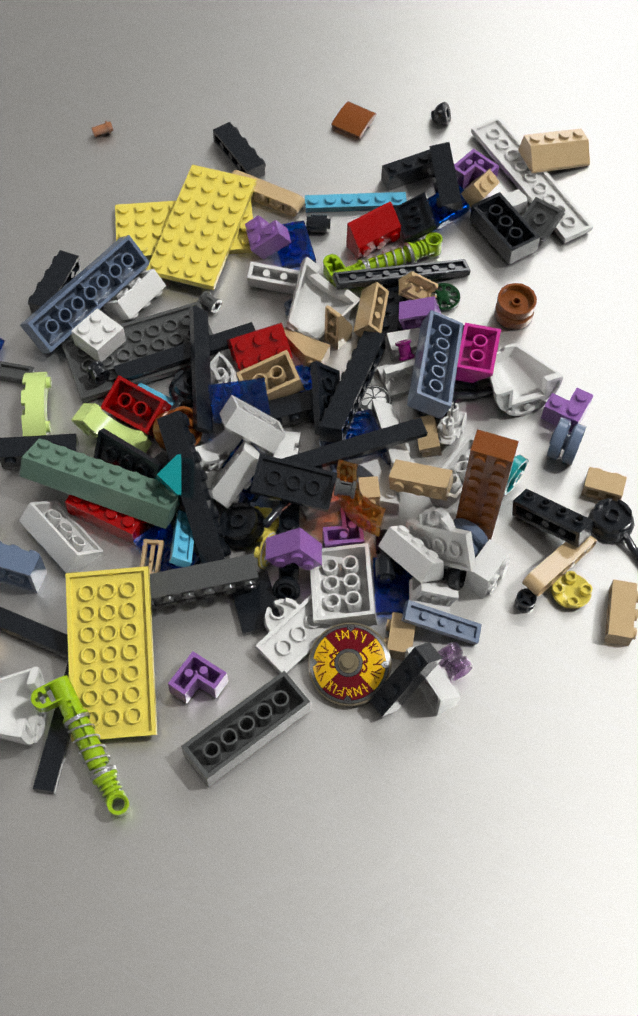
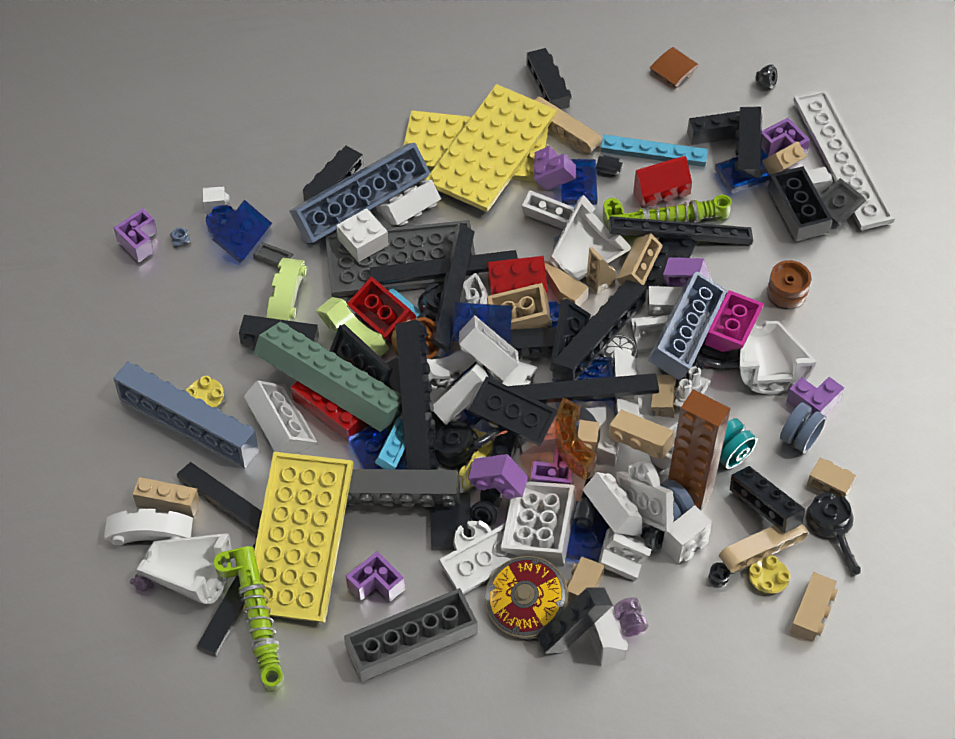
camera: 15 degrees right, 5 degrees down
black wheel [86,361,110,385] -> none
nougat pin [91,121,114,138] -> none
tan tile [140,539,164,574] -> none
teal slope [155,454,181,496] -> none
dark grey bush [198,290,222,313] -> none
dark grey bush [334,478,357,499] -> none
black tile [395,192,437,243] -> none
magenta bush [395,339,415,361] -> none
tan hinge [399,271,438,300] -> none
sand blue plate [401,600,482,645] -> none
dark green wheel [431,283,460,312] -> none
tan slope [518,128,590,173] -> none

